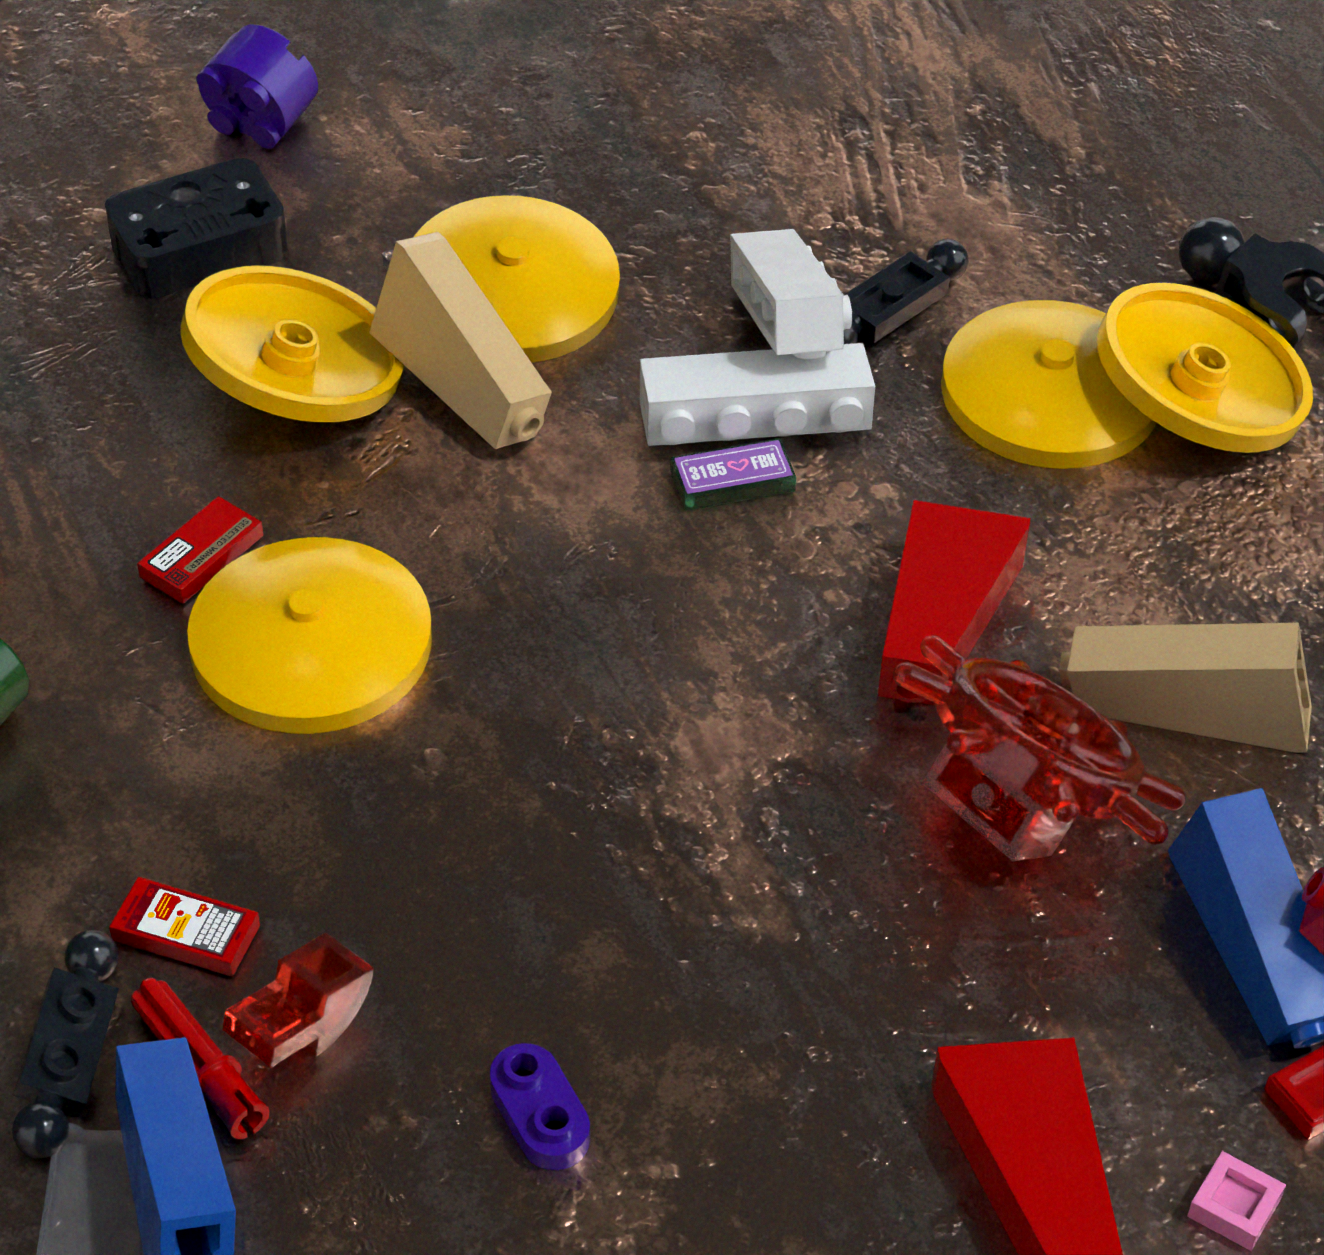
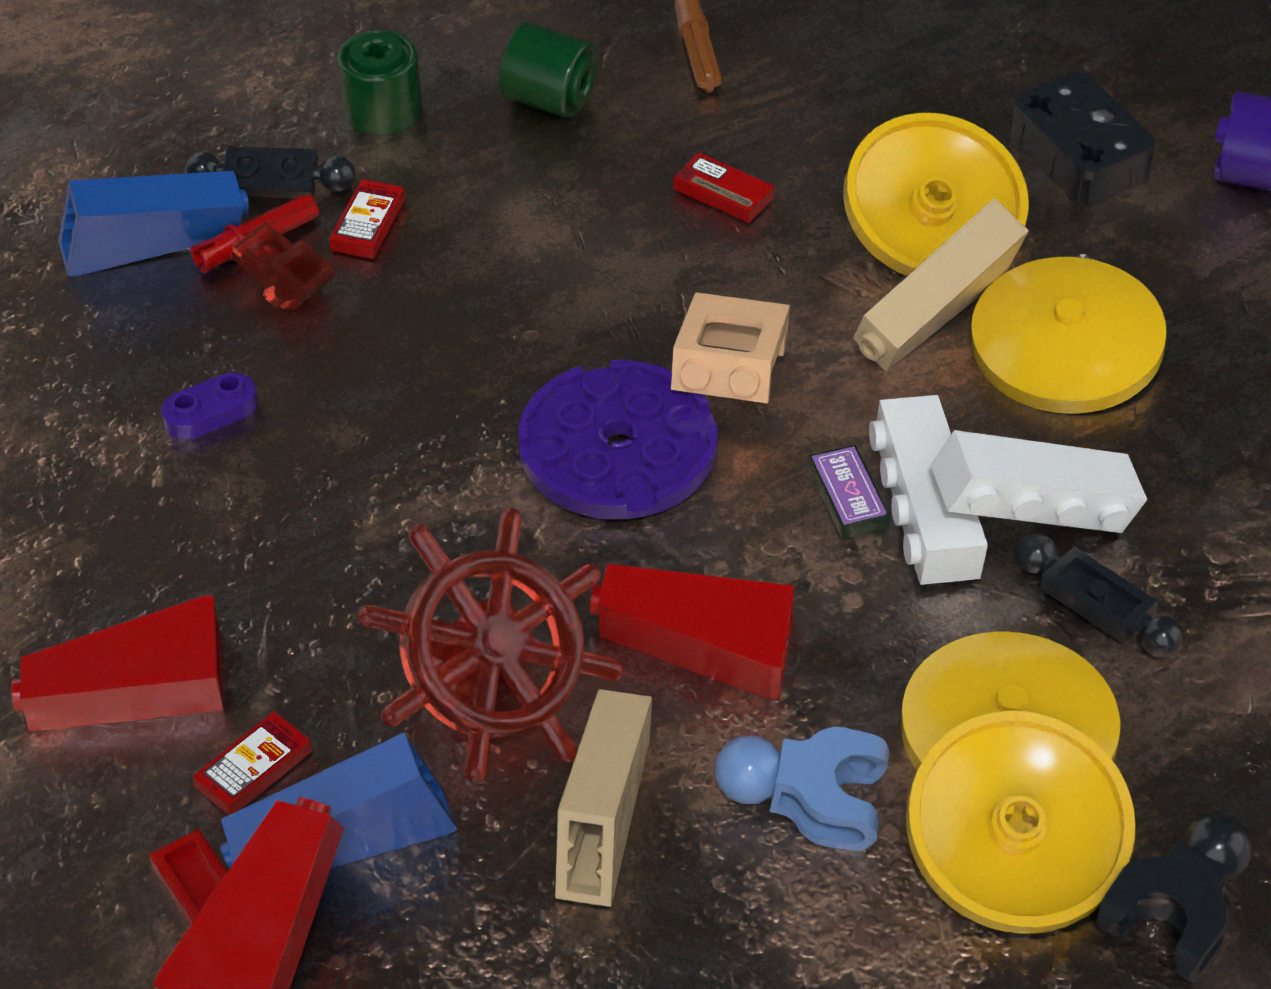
camera: 90 degrees right, 0 degrees up
yellow dish [187,537,432,734] -> none
bright pink tile [1187,1151,1286,1251] -> none
none -> tile [192,711,313,816]
none -> dark purple plate [519,360,718,520]
none -> light nougat window [671,292,790,403]
none -> medium blue piece [714,726,890,851]

